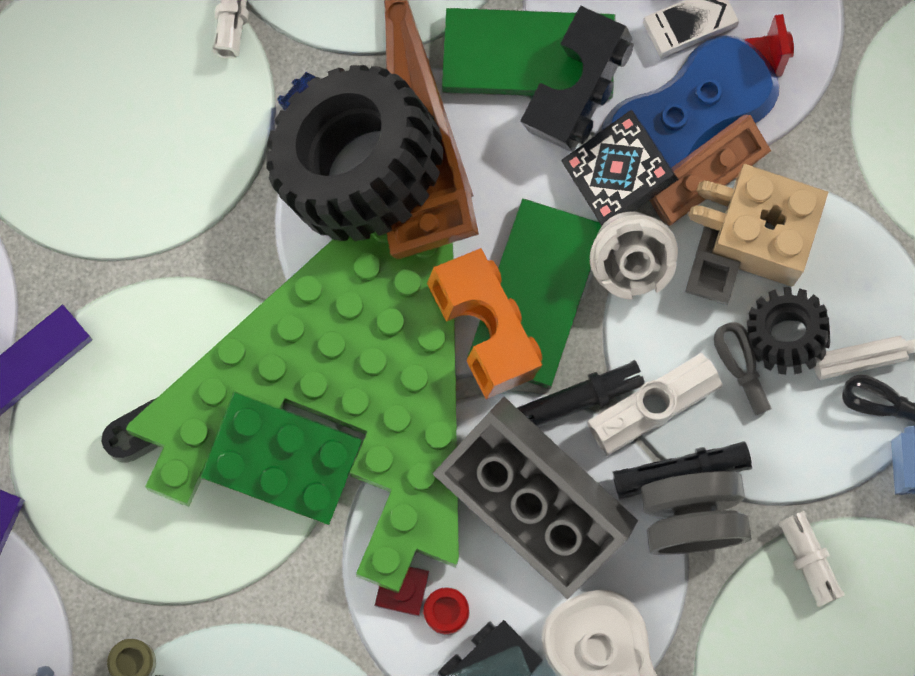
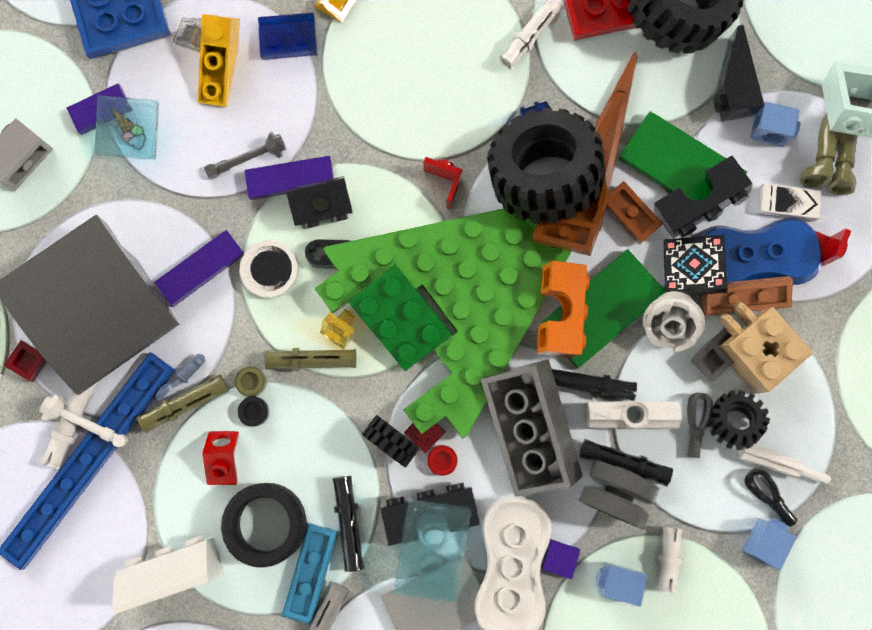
camera: 25 degrees right, 5 degrees up
none -> tile [239,240,299,299]
none -> olive pin [265,348,357,371]
none -> black brick [286,176,353,229]
none -> clear yellow tile [320,309,355,350]
none -> black tyre [362,415,420,468]
none -> red bracket [423,157,463,209]
none -> dark purple tile [541,539,581,579]
none -> medium blue brick [596,562,648,607]
none -> dark orange plate [606,181,663,245]

